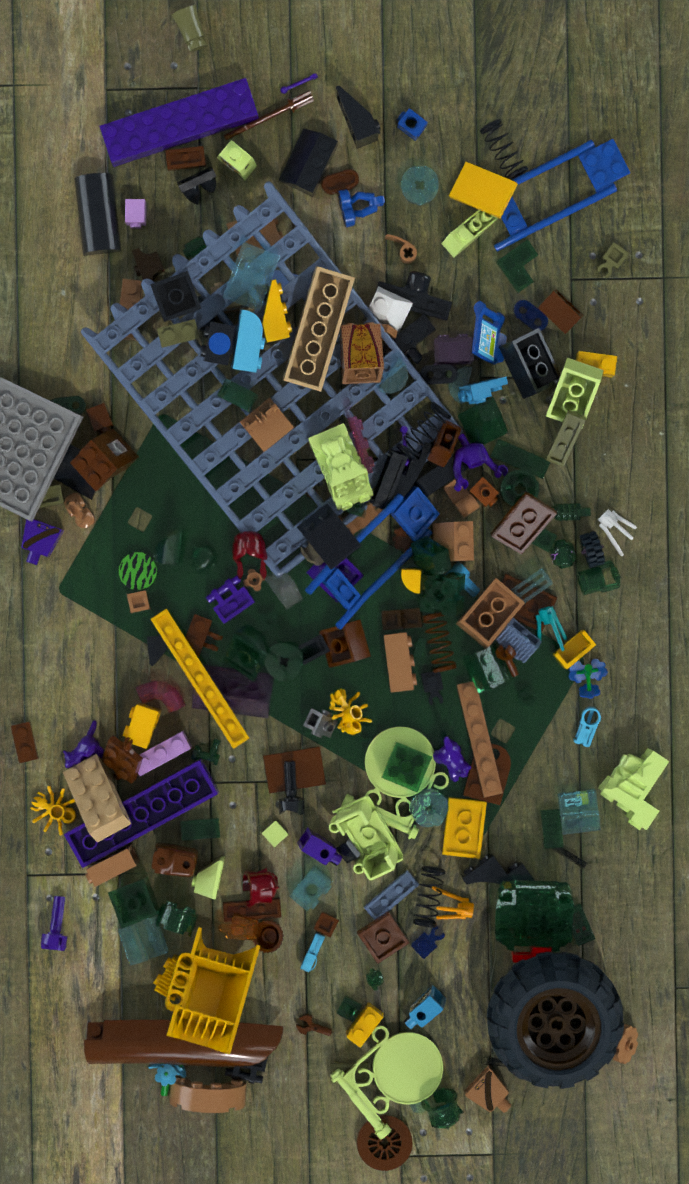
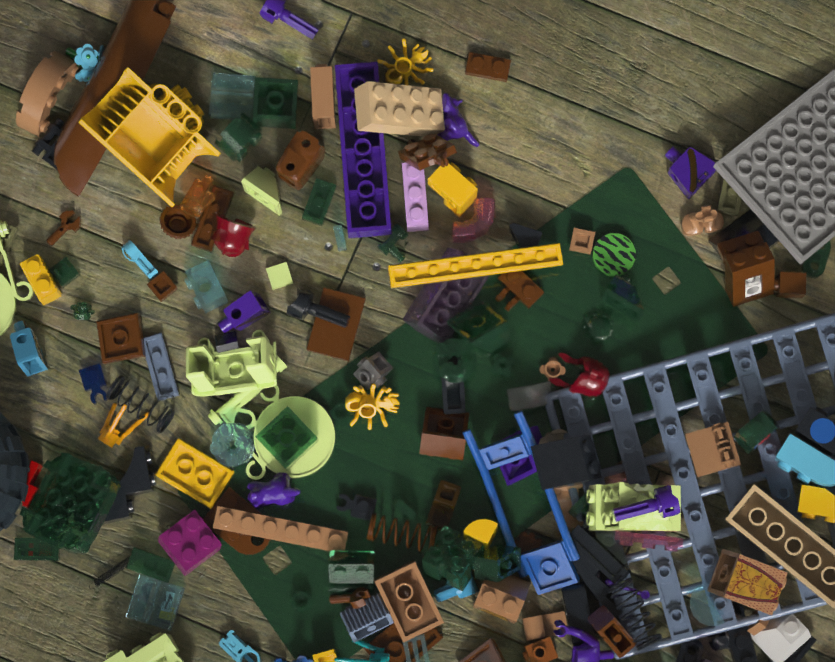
camera: 115 degrees right, 10 degrees down
dark purple plate [206,575,256,624] -> none
medium nougat brick [383,632,417,693] -> none
none -> magenta brick [158,510,222,576]
none -> clear light blue tile [333,225,347,252]
none -> dark purple piece [612,485,680,522]

